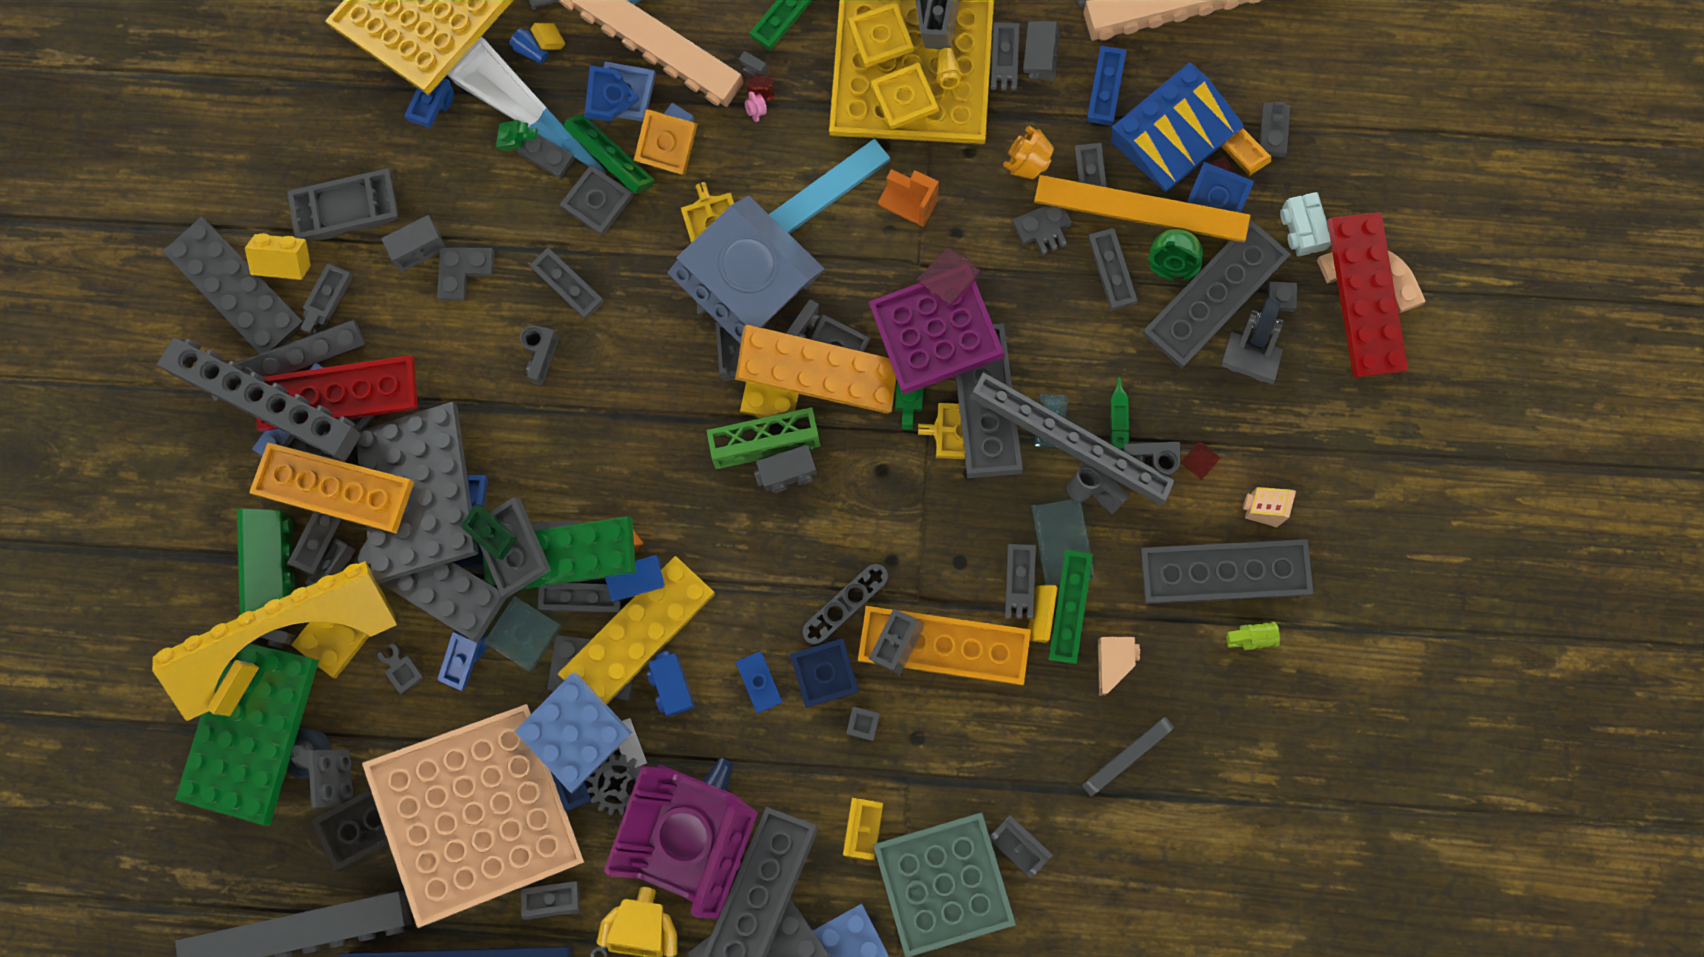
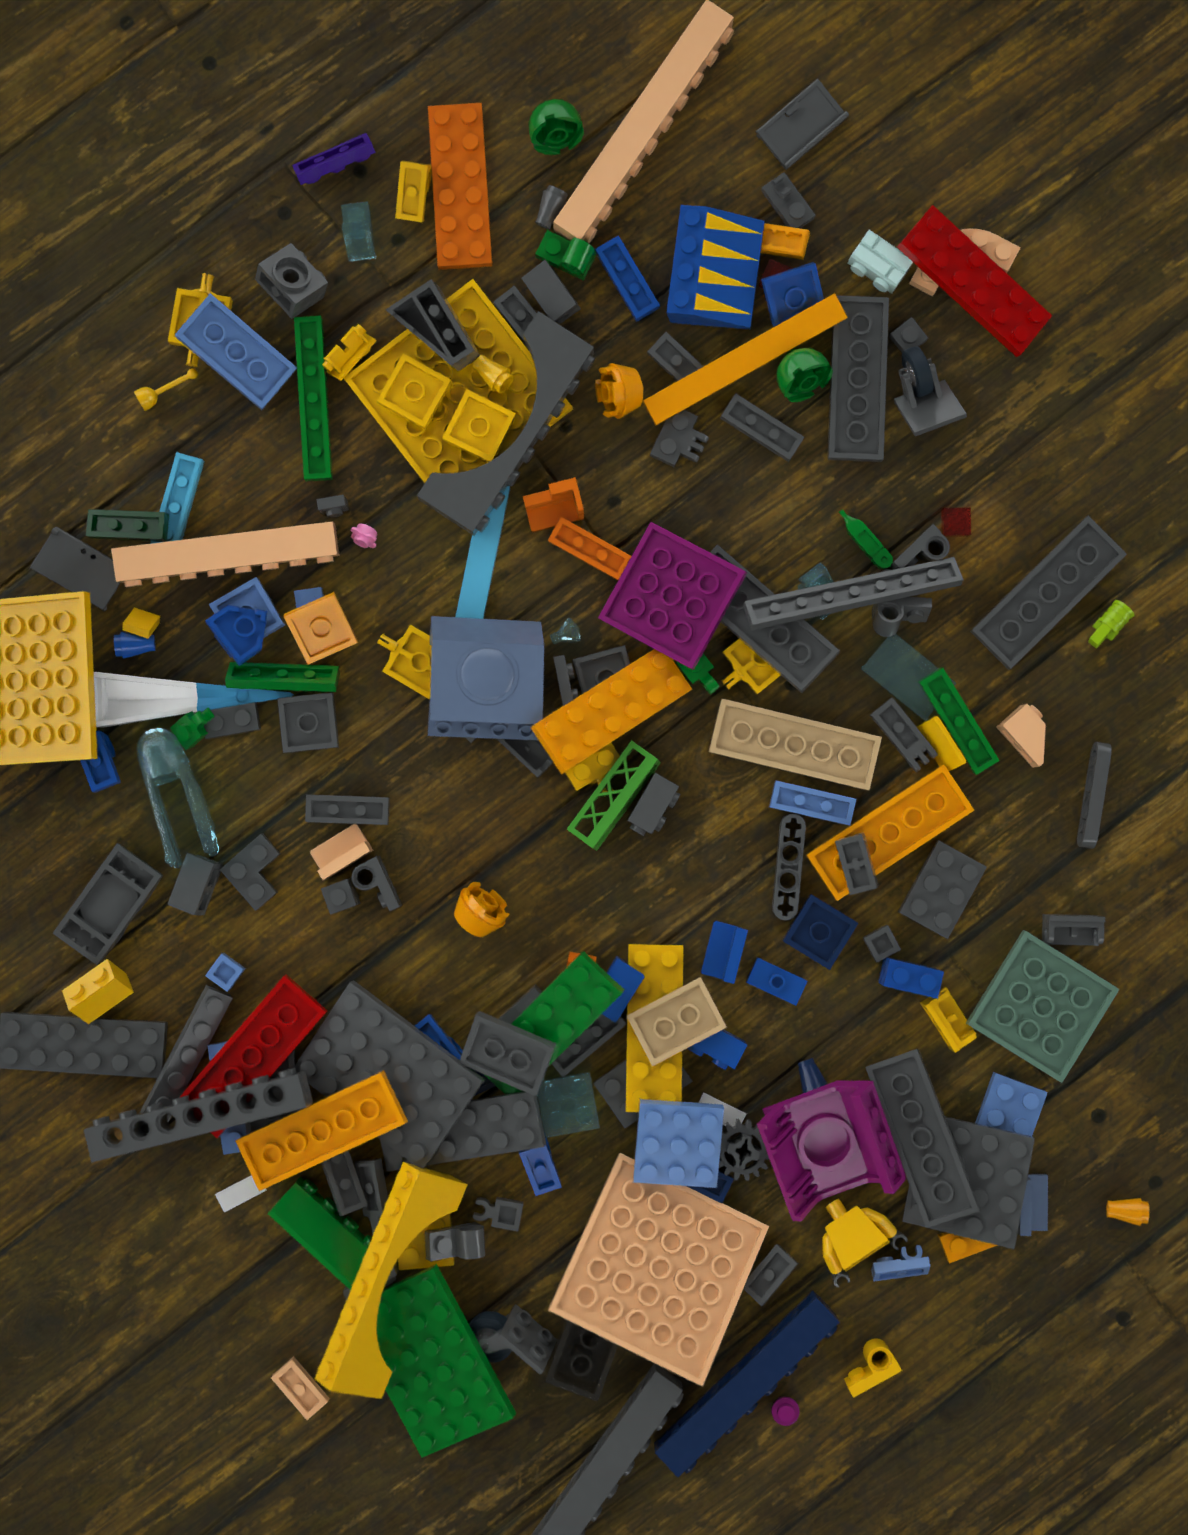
camera: 50 degrees left, 10 degrees up
yellow tile [207,660,259,716] -> none
dark grey hinge [300,263,354,335] -> none
dark green plate [460,504,518,560] -> none
clear red plate [747,76,775,100] -> none
clear pink piece [917,247,981,306] -> none
light nougat slope [1243,487,1296,527] -> none
none -> clear light blue piece [136,728,219,868]
none -> medium blue plate [205,953,246,992]
none -> white sticker [215,1175,267,1212]
none -> light nougat plate [271,1356,330,1420]
none -> light nougat panel [310,824,374,880]
none -> dark grey brick [321,878,361,915]
none -> dark grey arch [417,311,595,536]
none -> dark grey plate [425,1222,485,1261]
none -> light orange cone [454,882,509,937]
none -> green plate [535,230,596,281]
none -> orange plate [548,517,632,580]
none -> clear light blue rock [550,618,581,644]
none -> tan plate [627,977,727,1066]
none -> blue panel [701,921,748,984]
none -> tan plate [708,699,882,791]
none -> dark grey door [756,79,849,170]
none -> medium blue plate [769,781,856,826]
none -> blue brick [878,957,944,999]
none -> dark grey plate [898,840,987,939]

